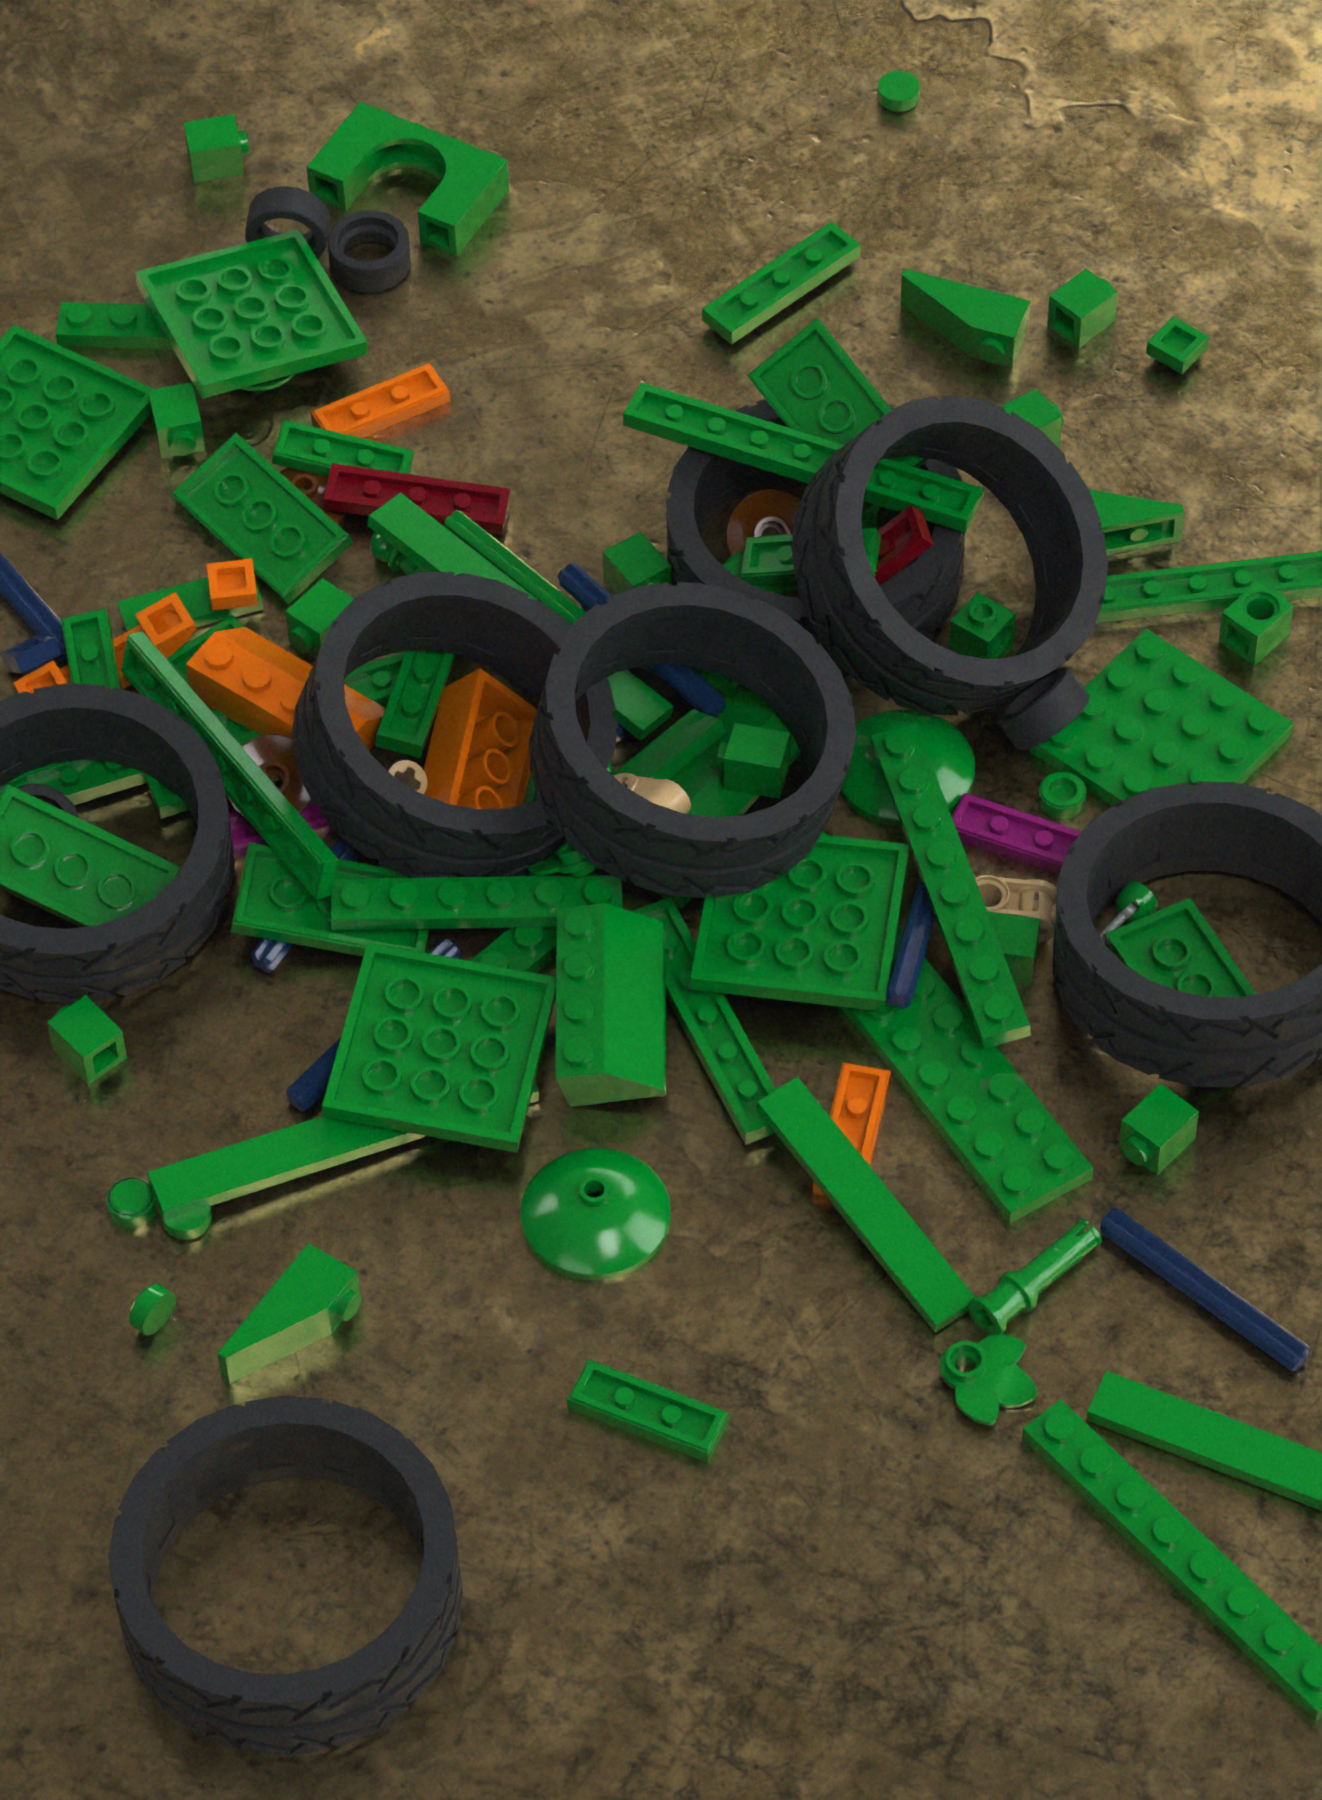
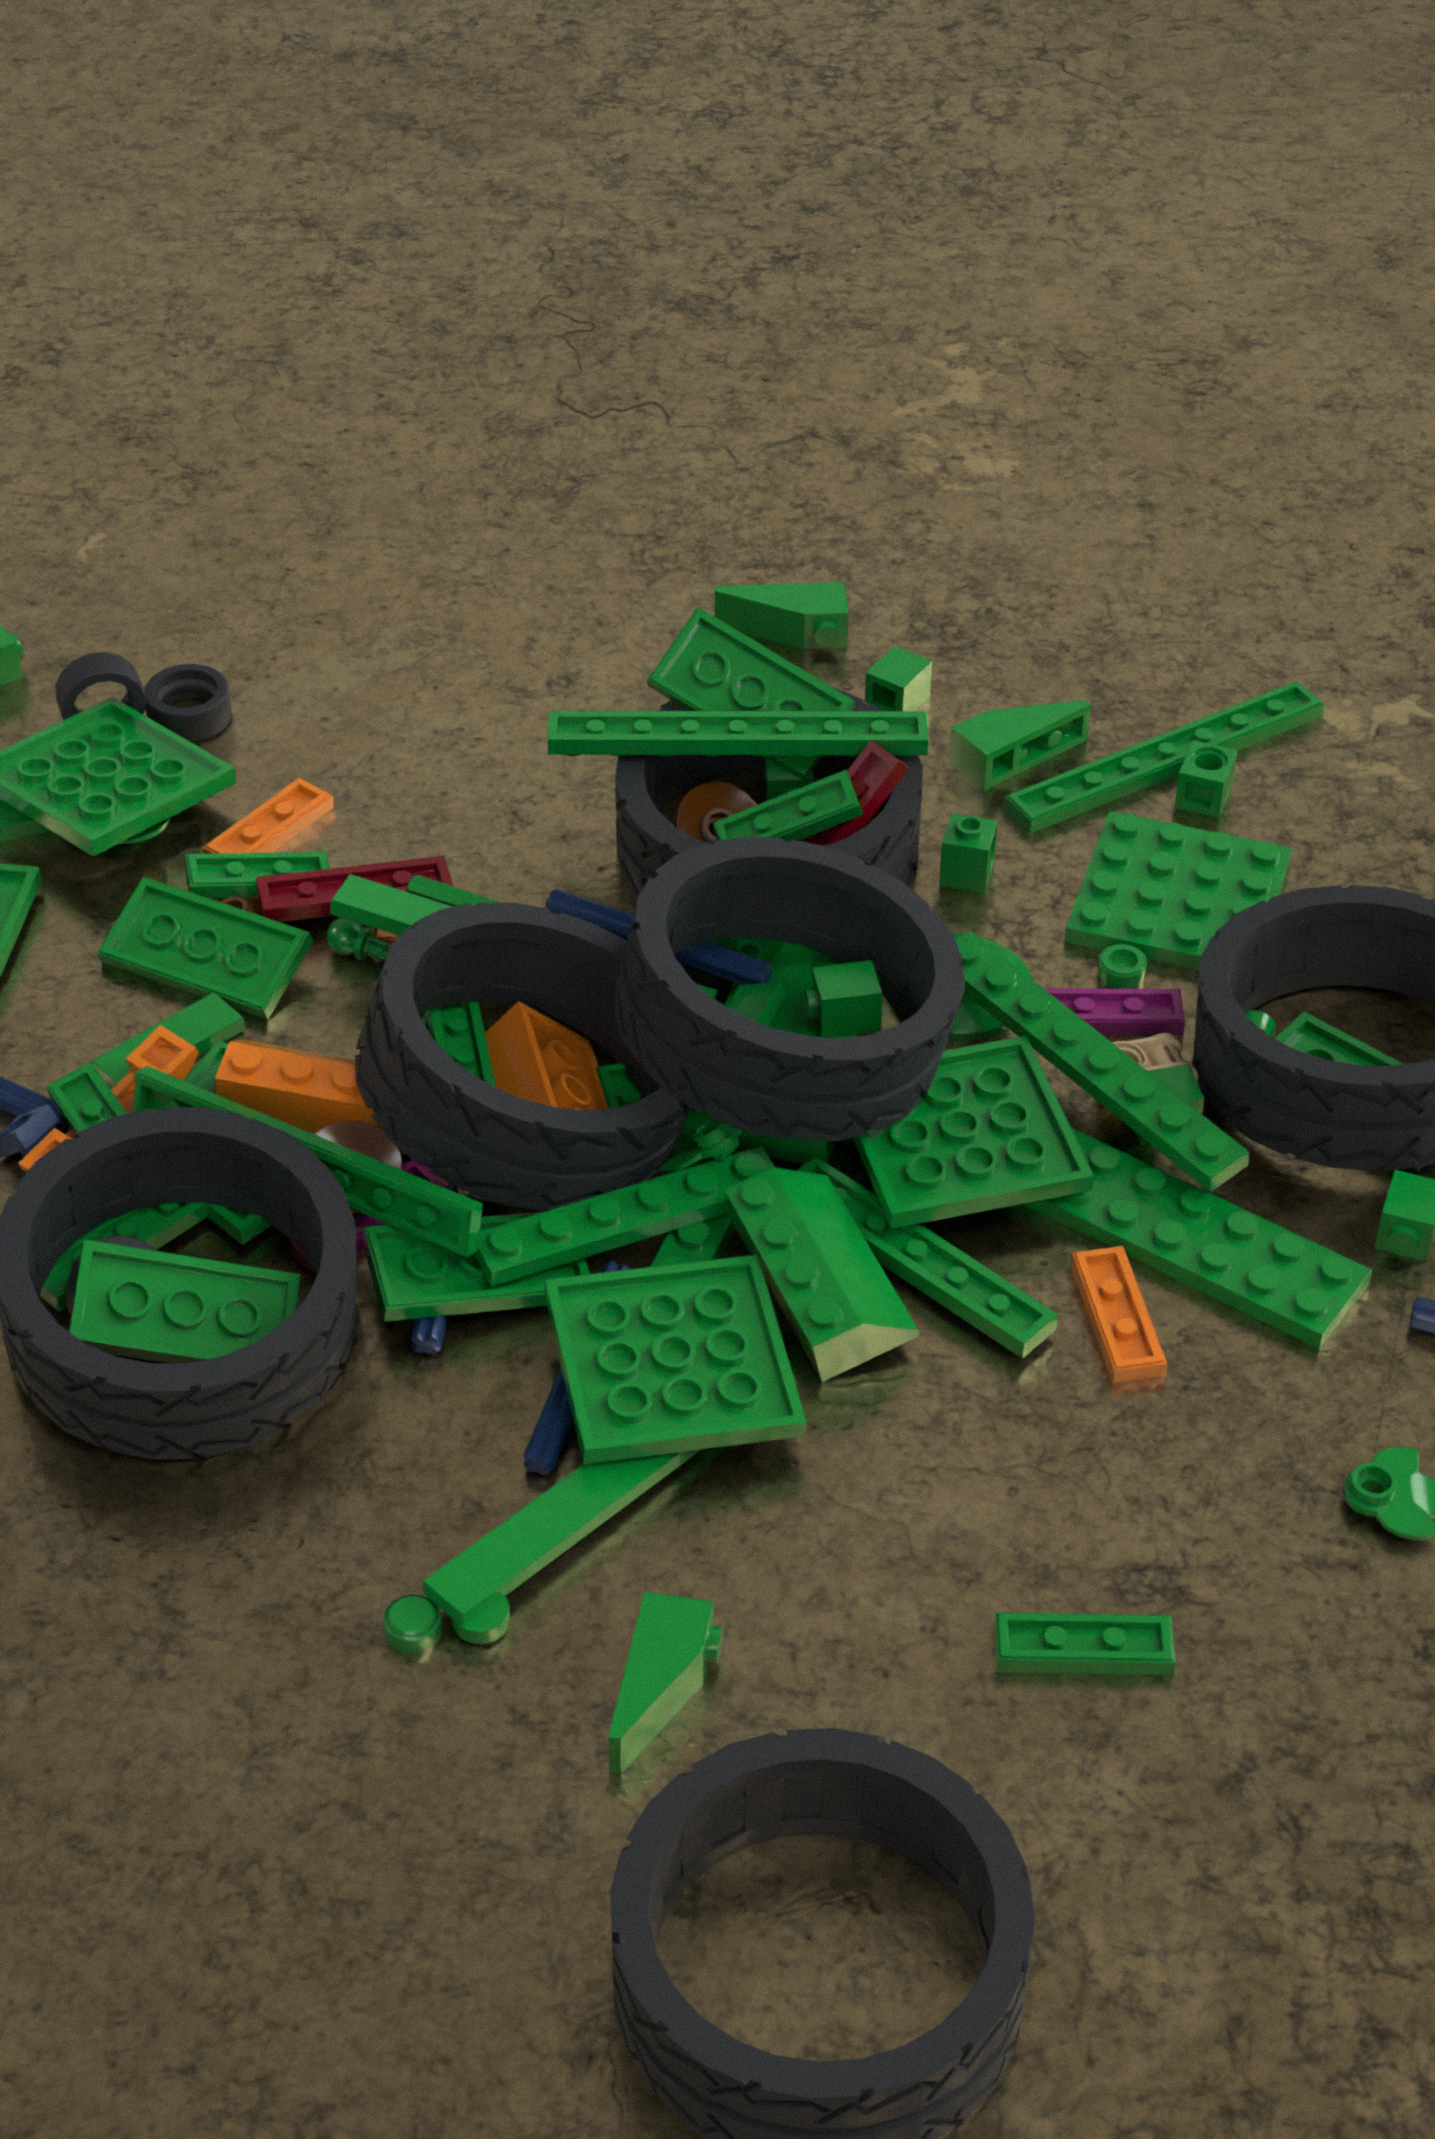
camera: 25 degrees left, 10 degrees down
green brick [47,995,127,1085] -> none
green piece [129,1283,176,1336] -> none
green brick [148,382,205,459] -> none
orange plate [207,558,258,611] -> none
green brick [285,578,354,658] -> none
green arch [306,102,510,256] -> none
green dish [520,1148,671,1280] -> none
green brick [602,531,672,595] -> none
green plate [702,221,861,344] -> none
green tile [756,1076,975,1333] -> none
black tyre [791,396,1108,716] -> none
green tile [877,71,920,112] -> none
dark blue axle [886,875,935,1009] -> none
green pin [968,1219,1102,1335] -> none
black tyre [997,667,1090,751] -> none
green brick [1047,268,1118,348] -> none
green plate [1146,316,1209,374] -> none

